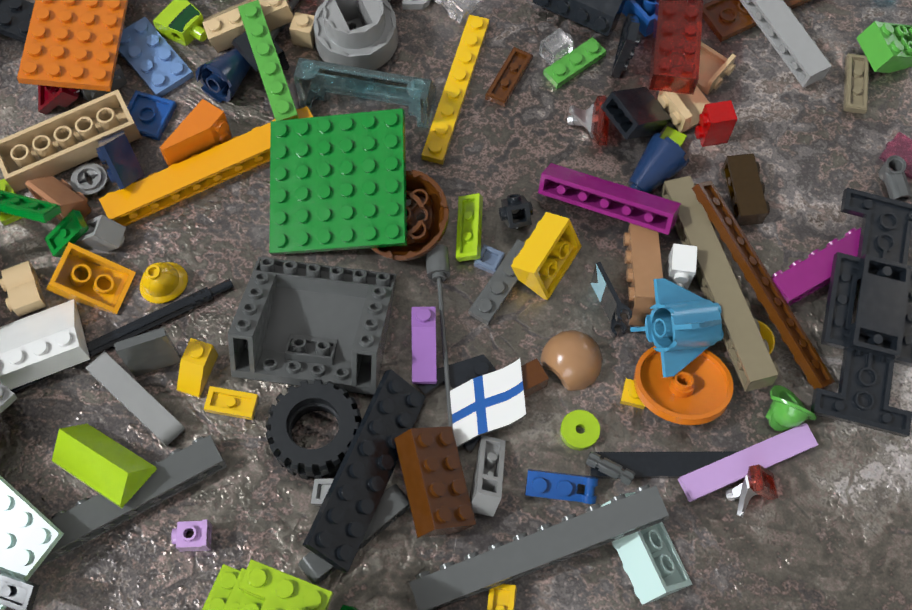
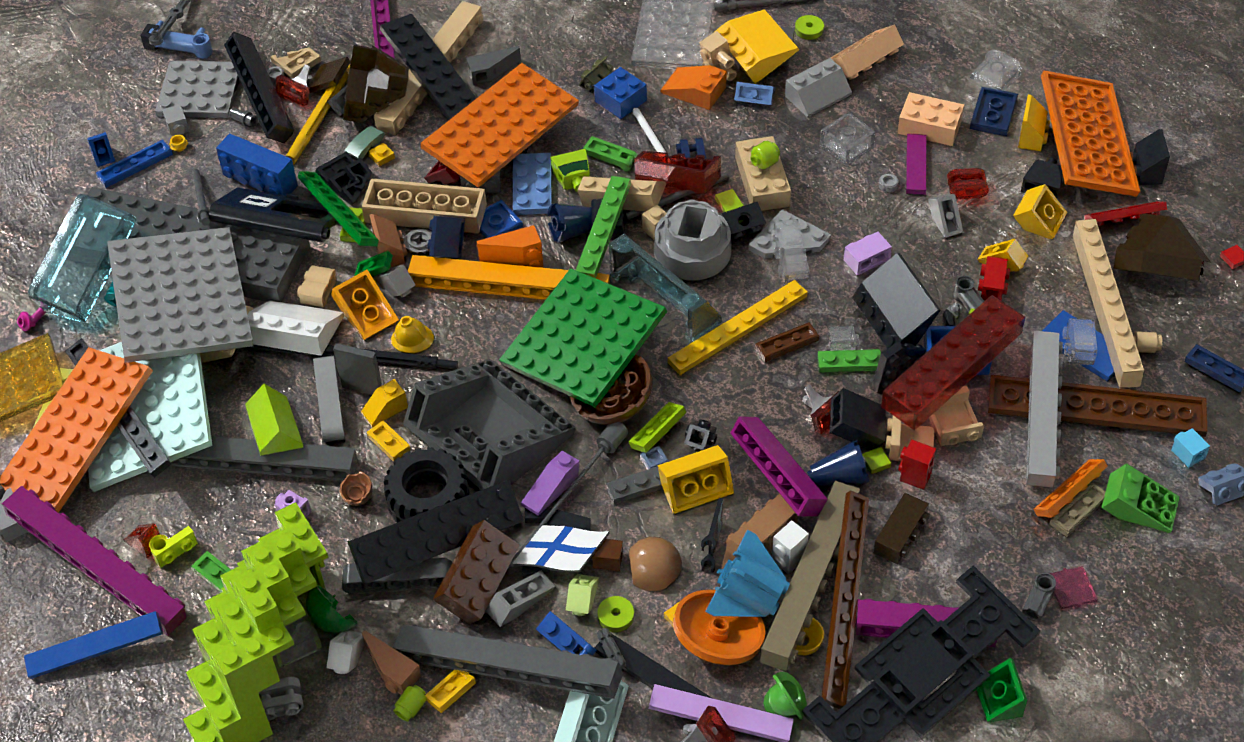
camera: 40 degrees right, 15 degrees down
none -> nougat hair [339,471,373,506]
none -> yellowish green slope [566,574,599,616]
none -> orange plate [1033,459,1108,518]

